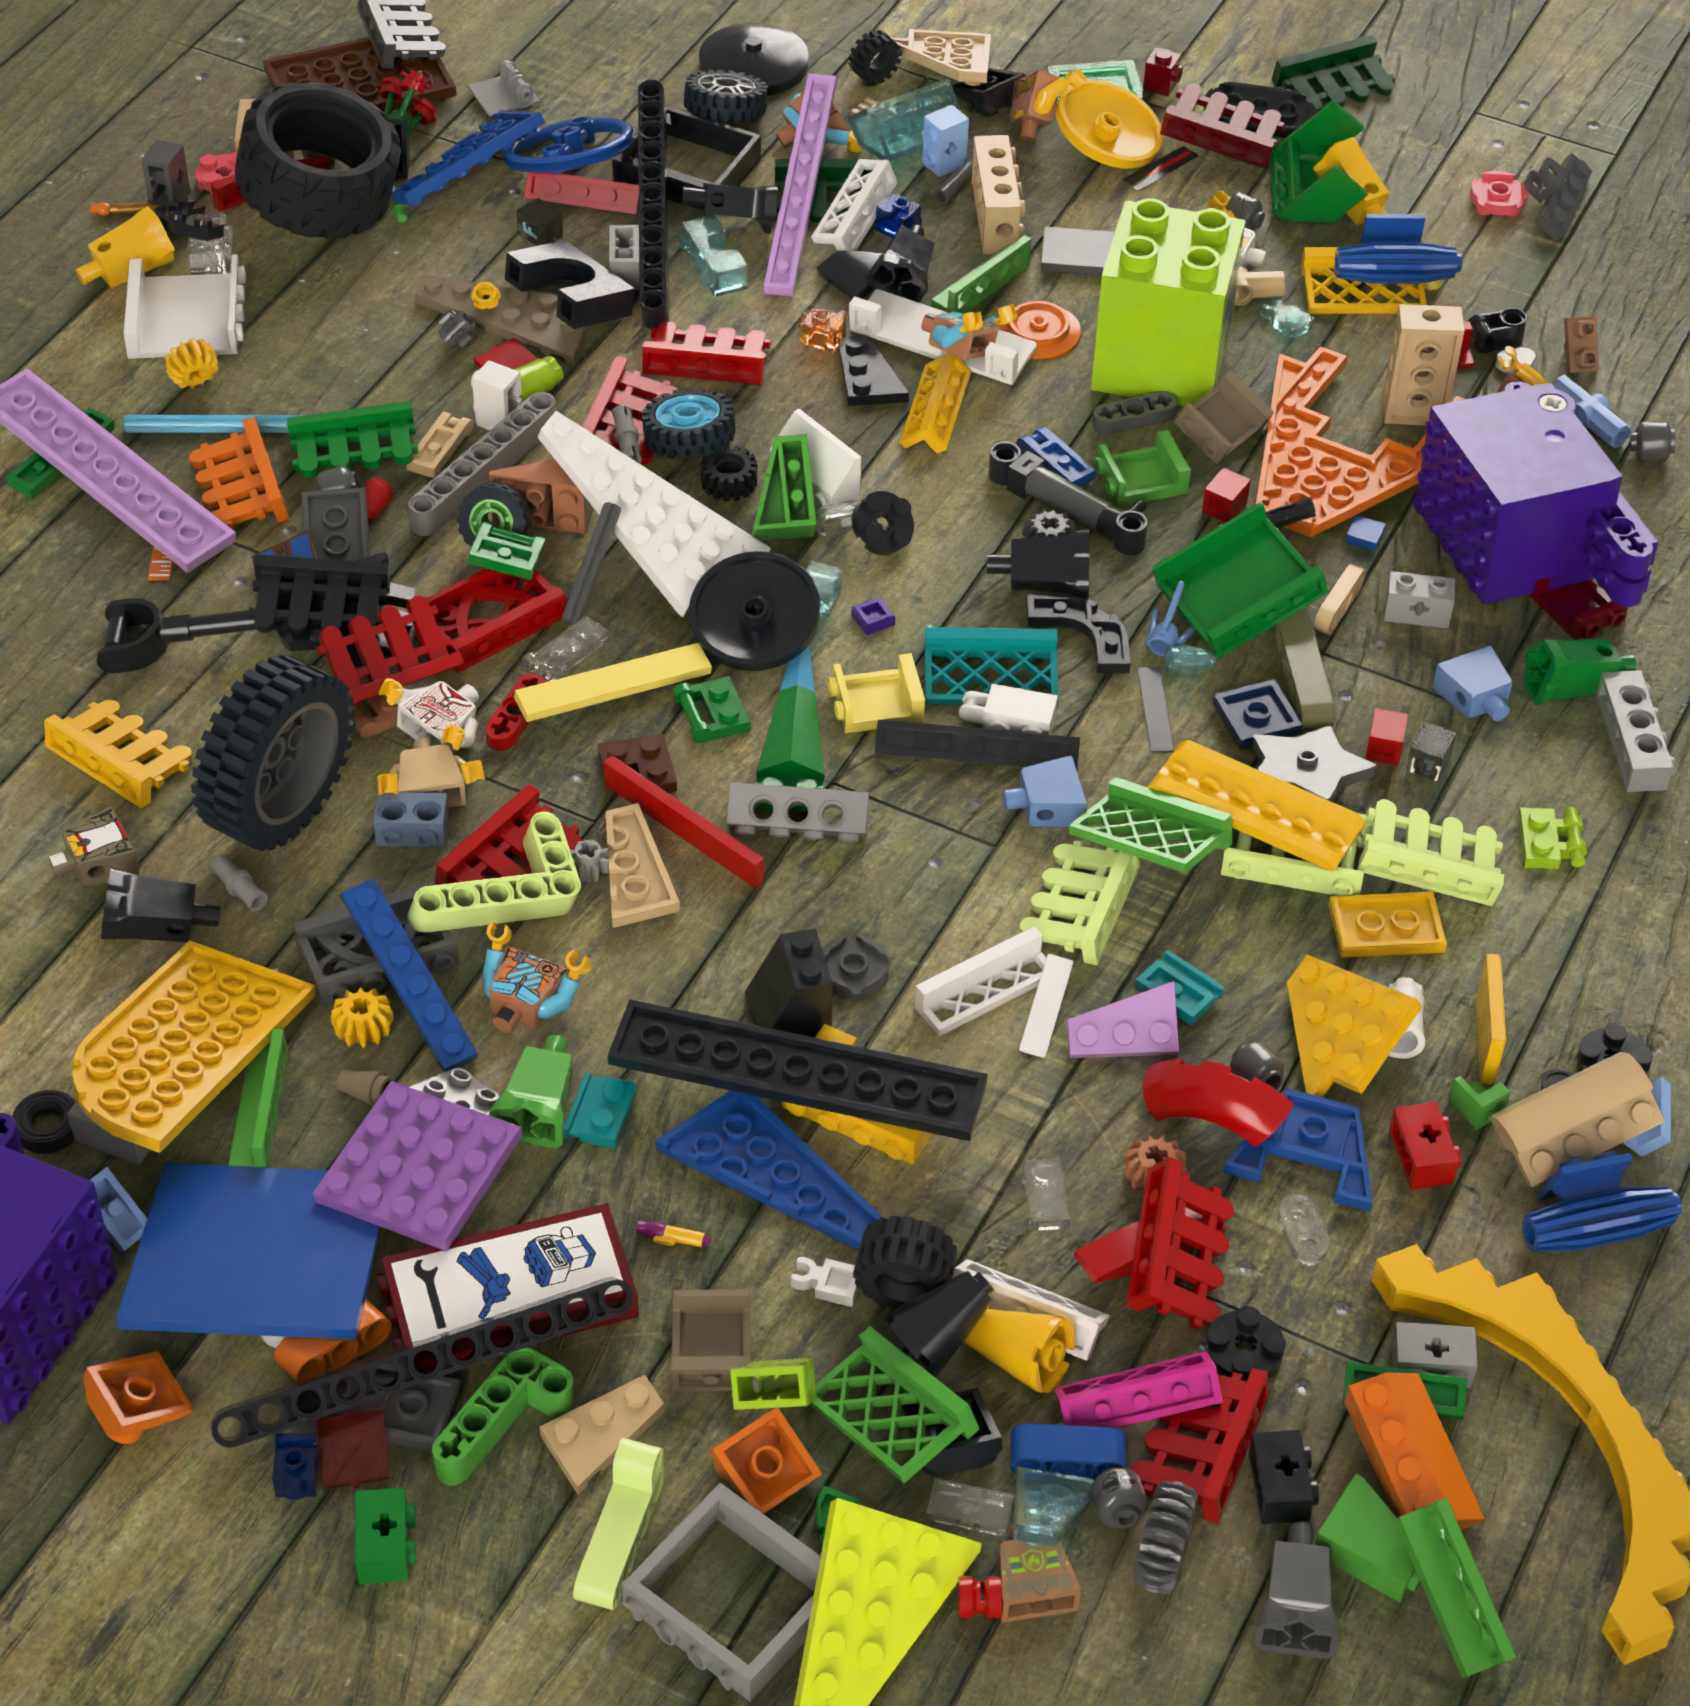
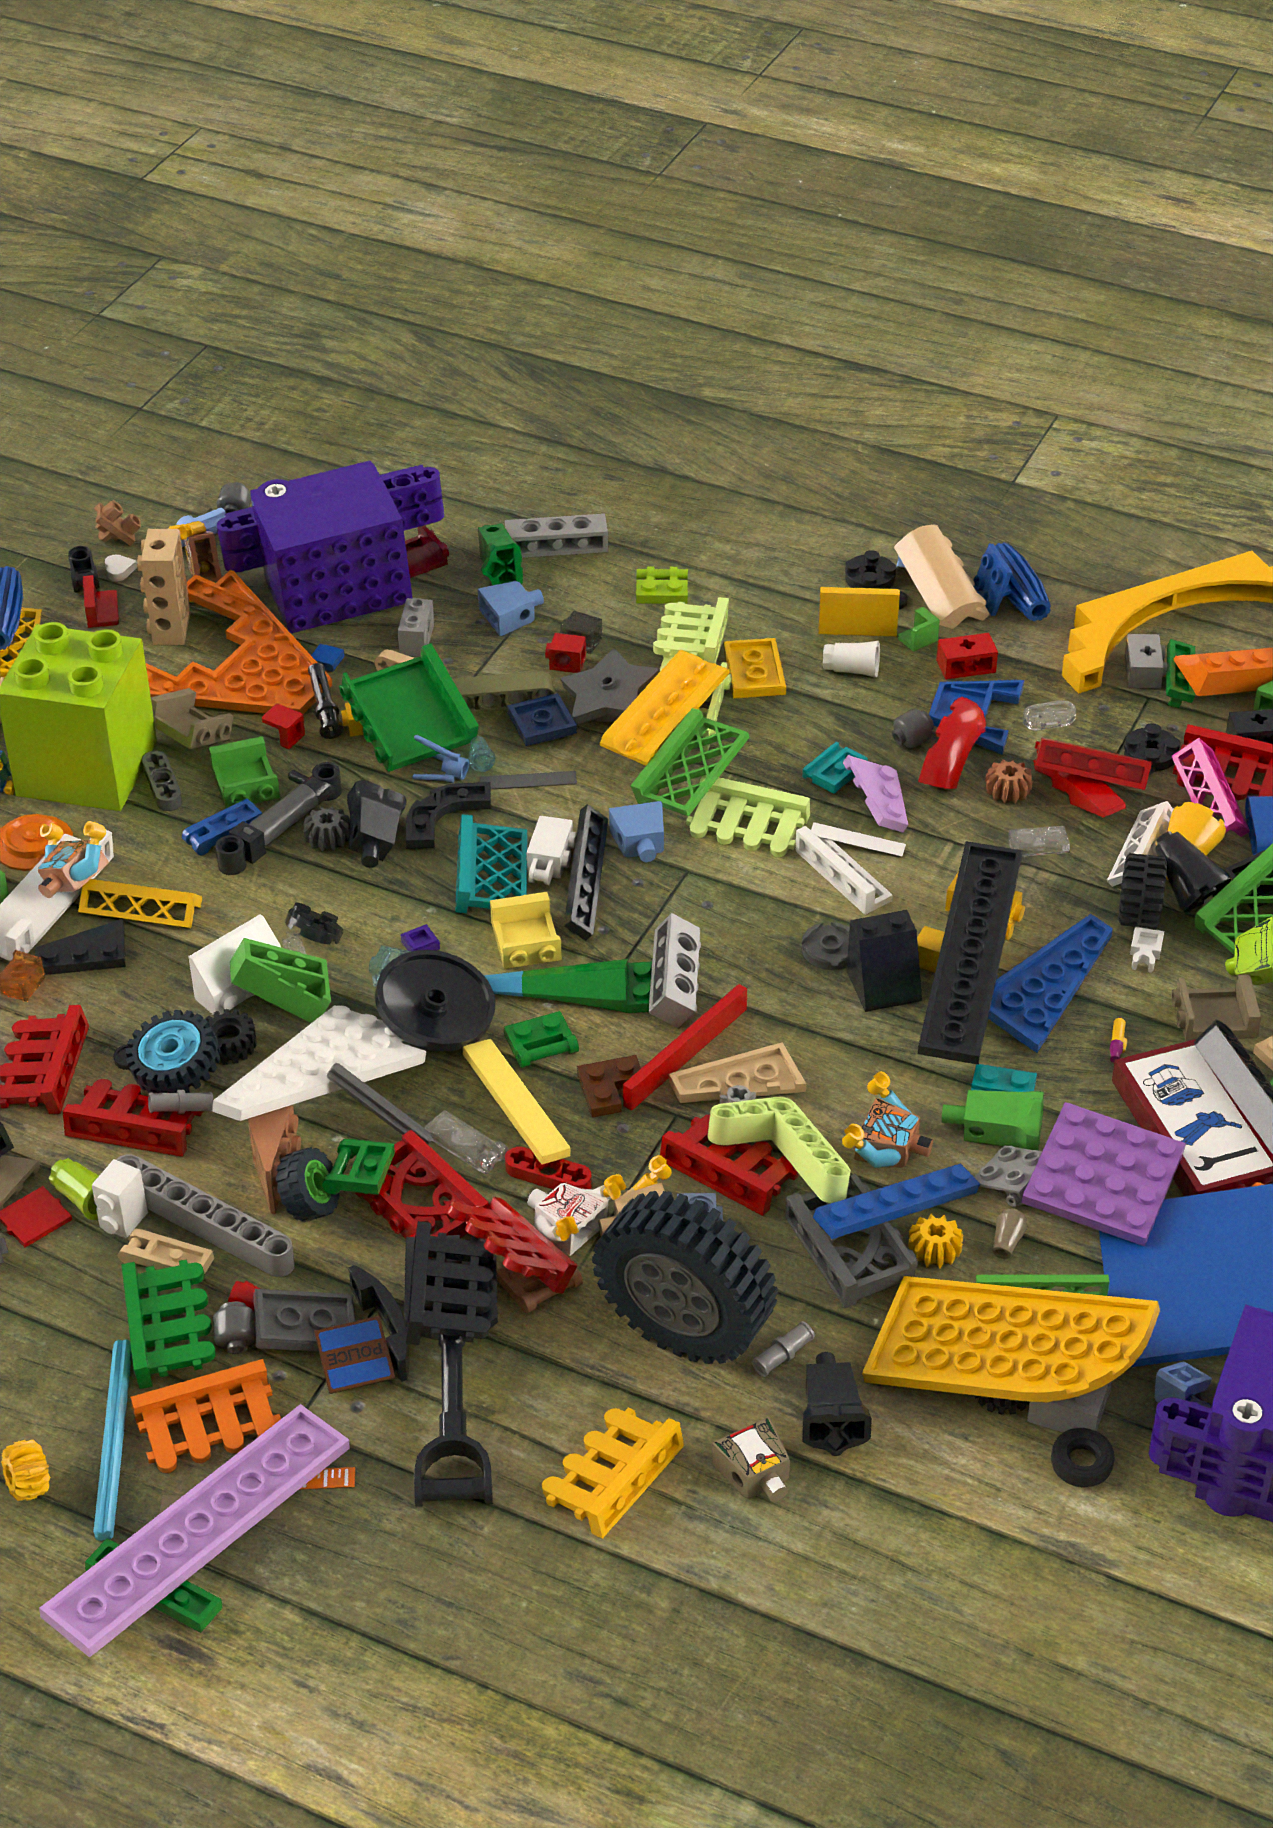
camera: 90 degrees left, 5 degrees down
yellow wing [1287,955,1422,1097] -> none

